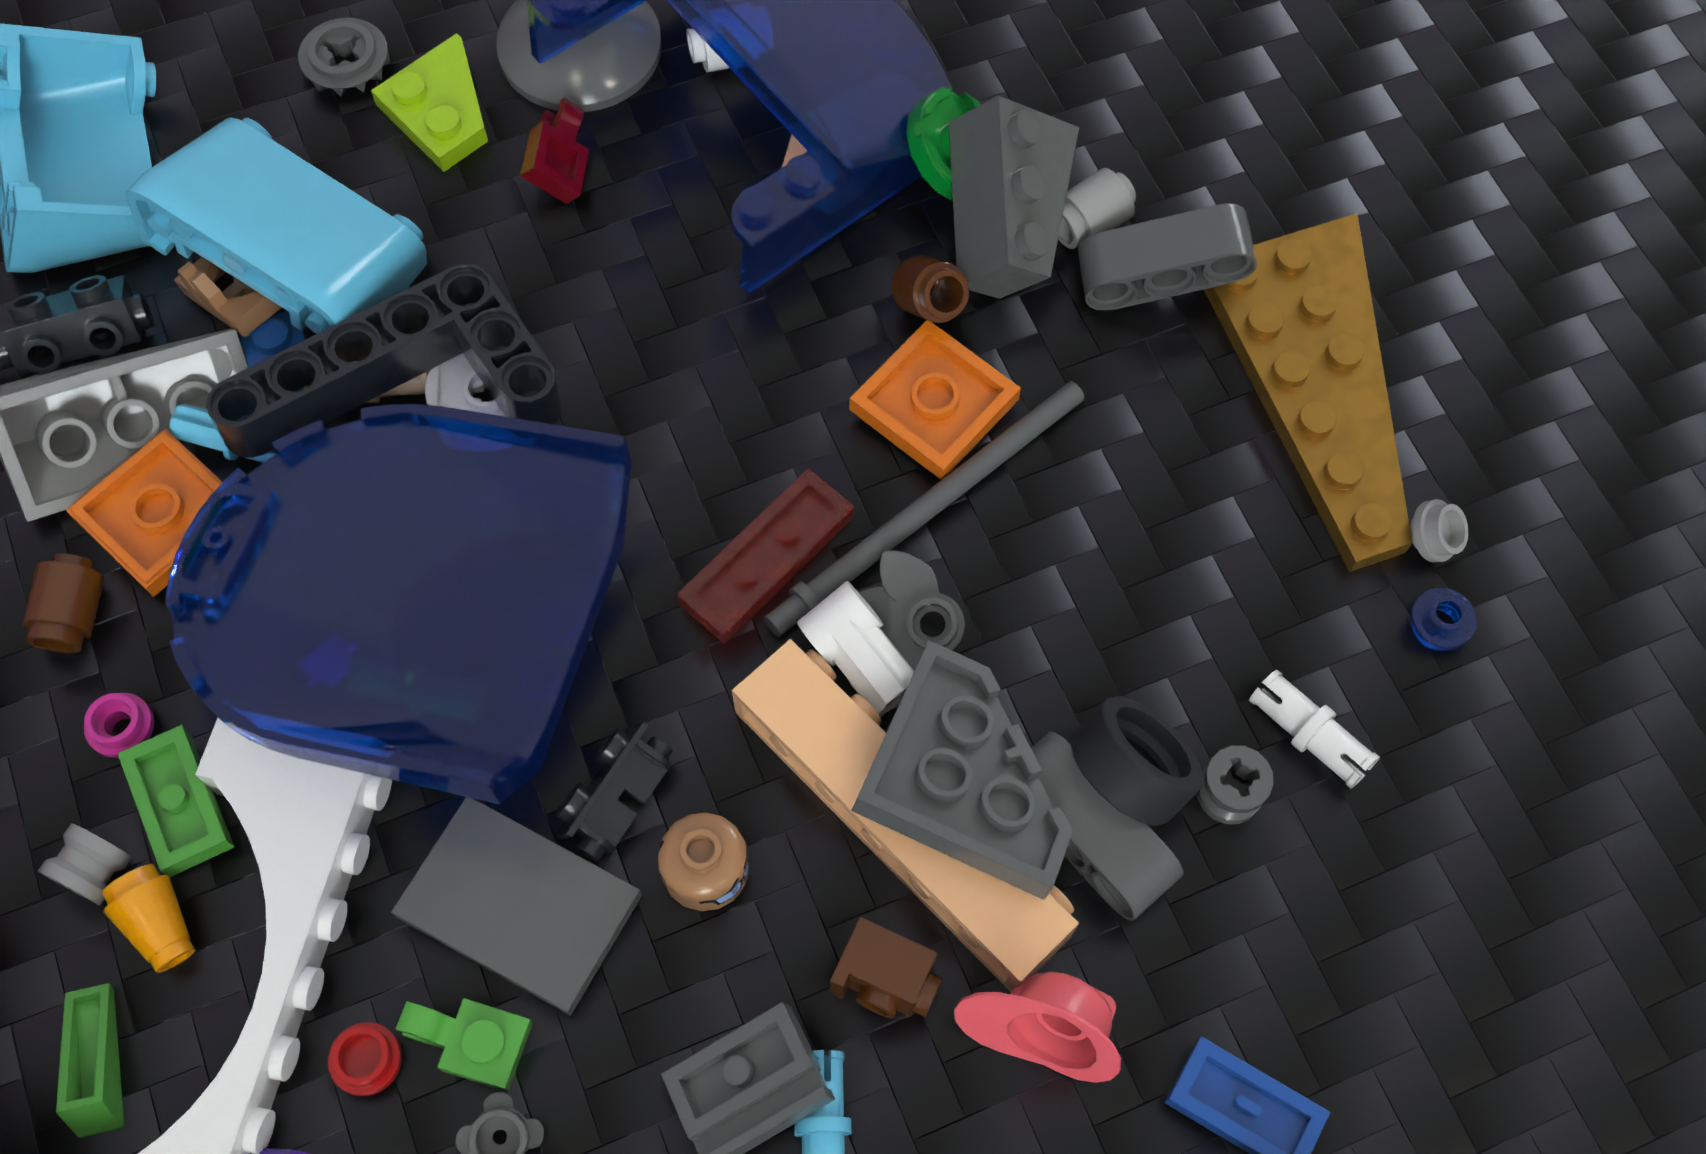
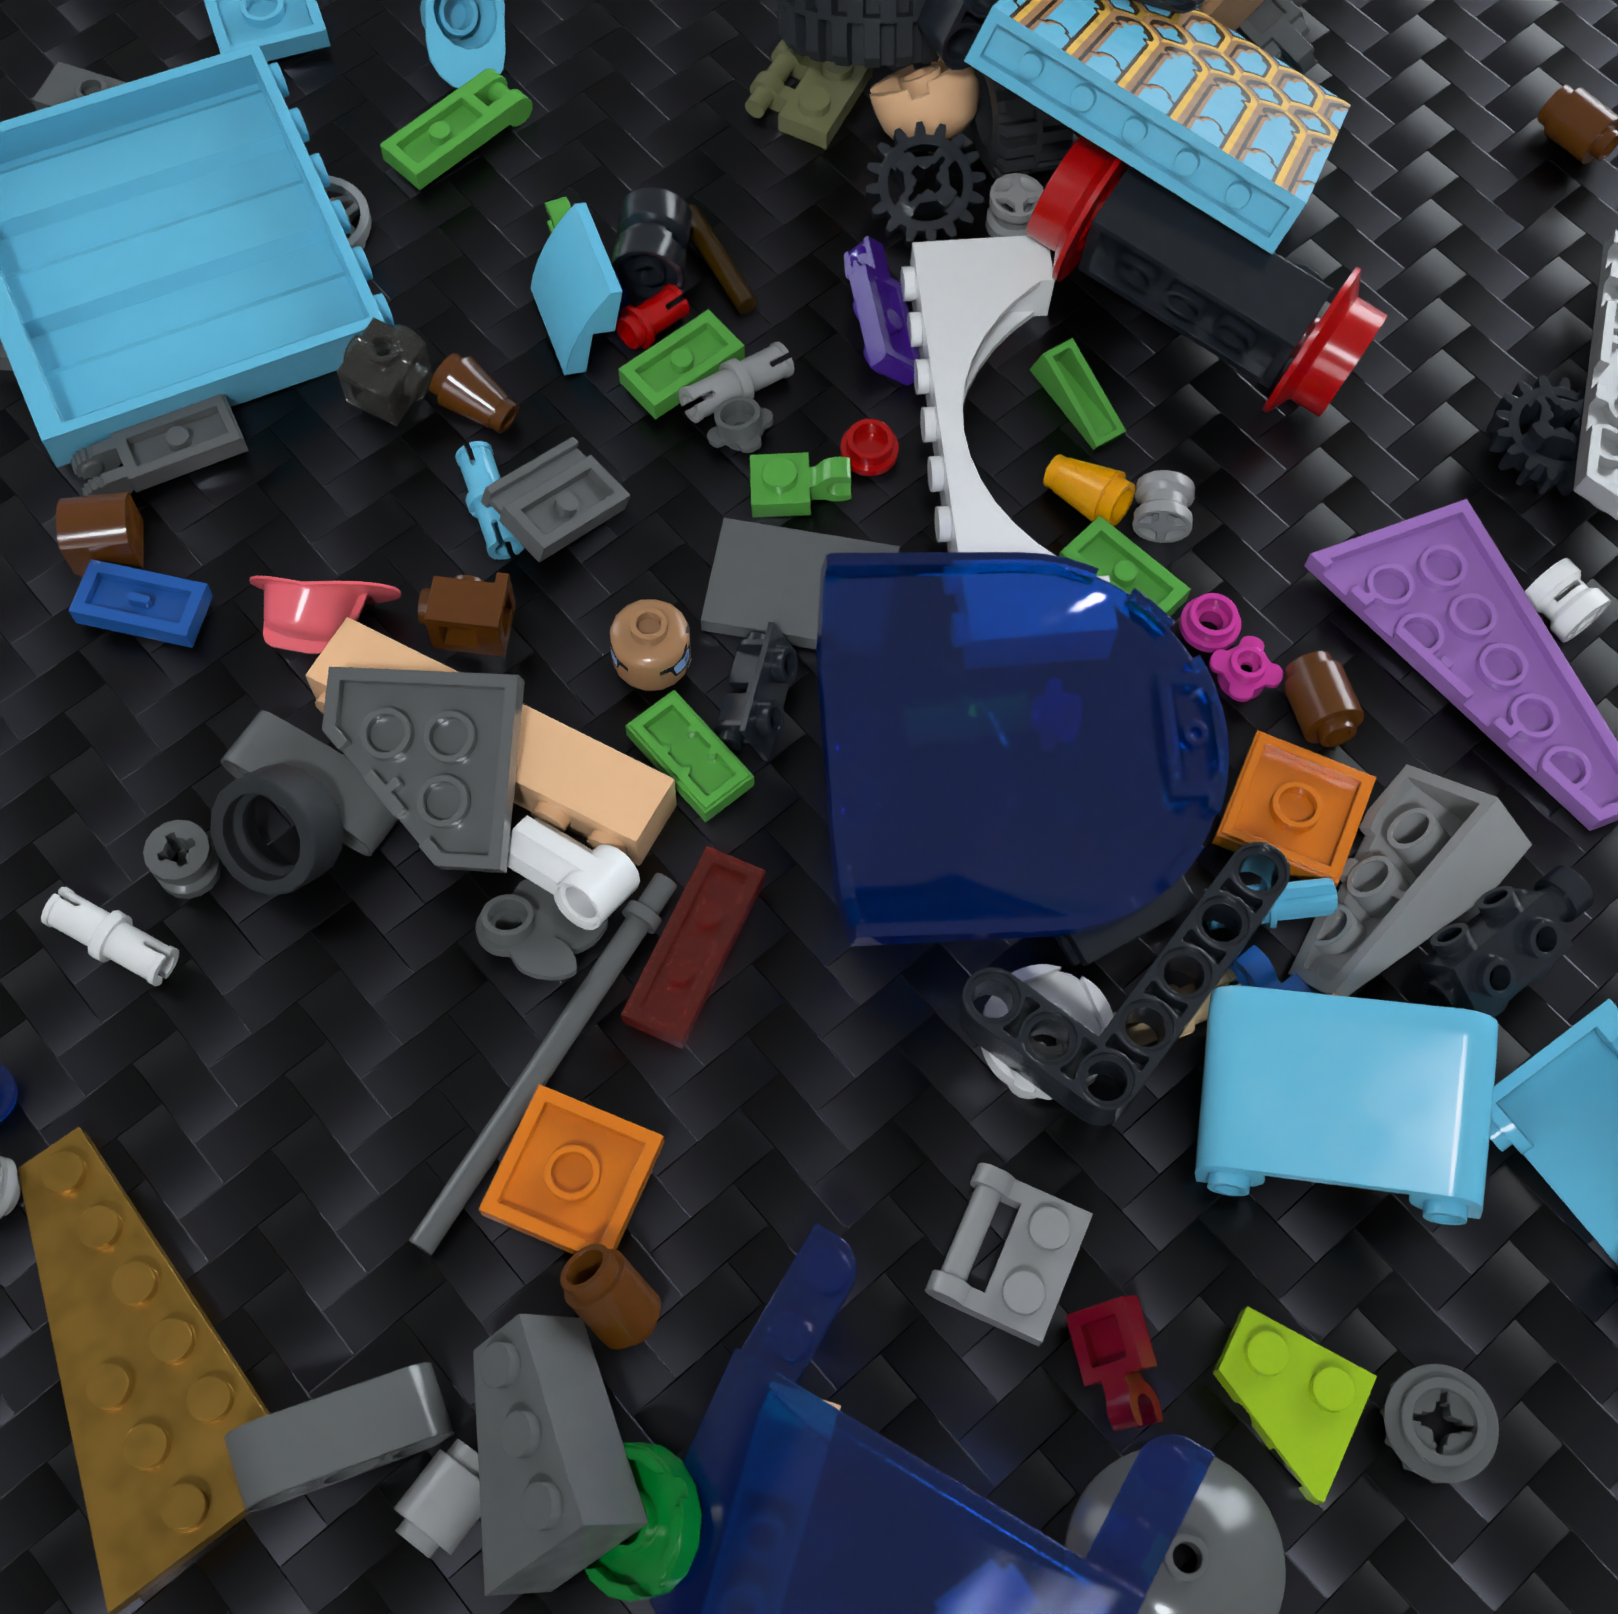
camera: 160 degrees right, 0 degrees up
none -> bright green plate [625,690,754,822]
none -> light grey plate [925,1163,1093,1347]
none -> dark pink plate [1209,636,1283,702]

